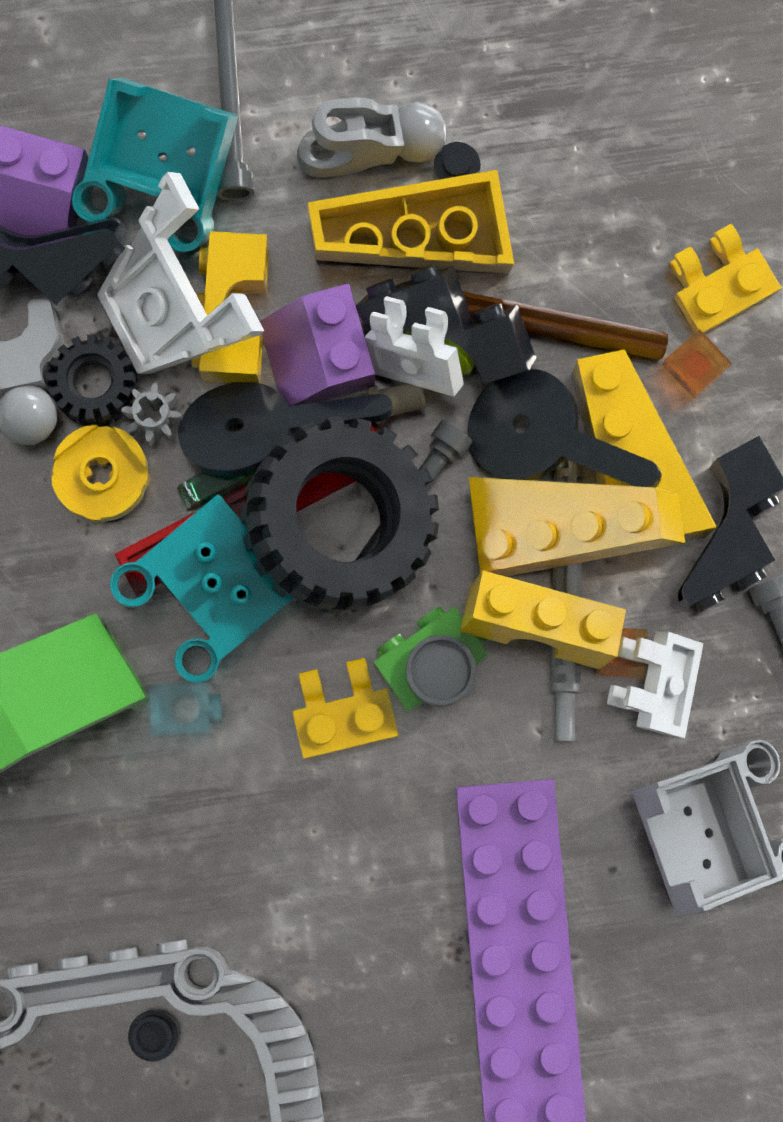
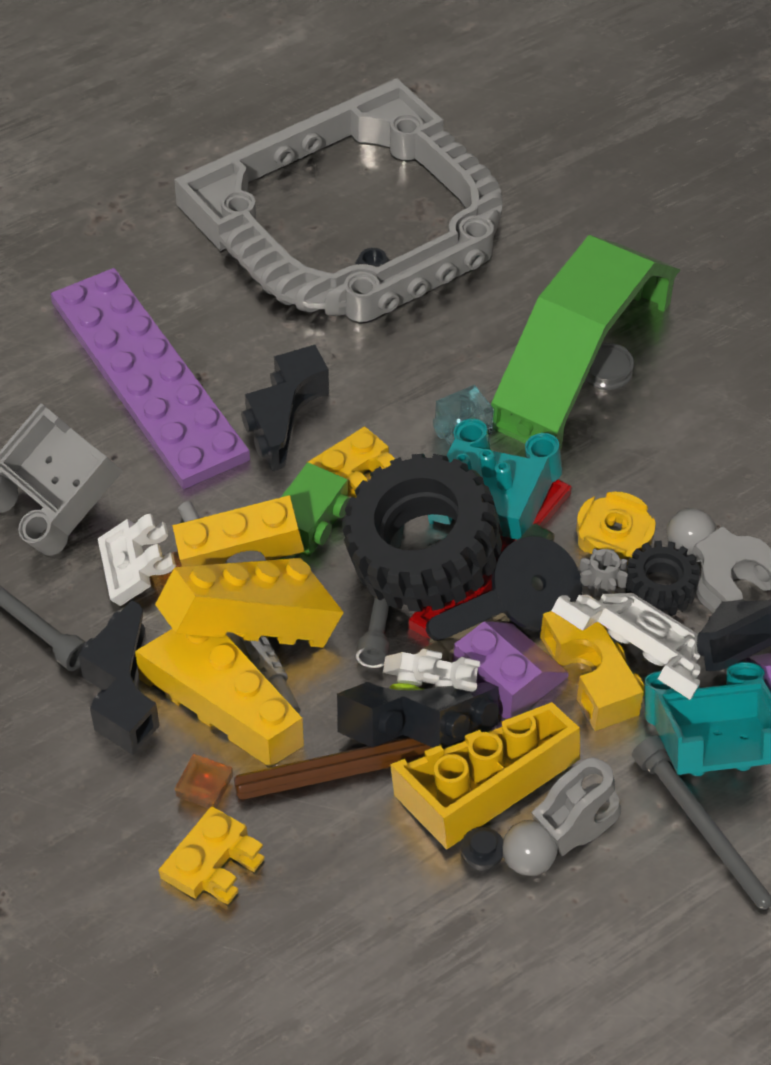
camera: 155 degrees right, 30 degrees down
dark grey piece [406,635,476,706] -> none
black piece [468,368,662,488] -> none
none -> black arch [241,344,329,471]

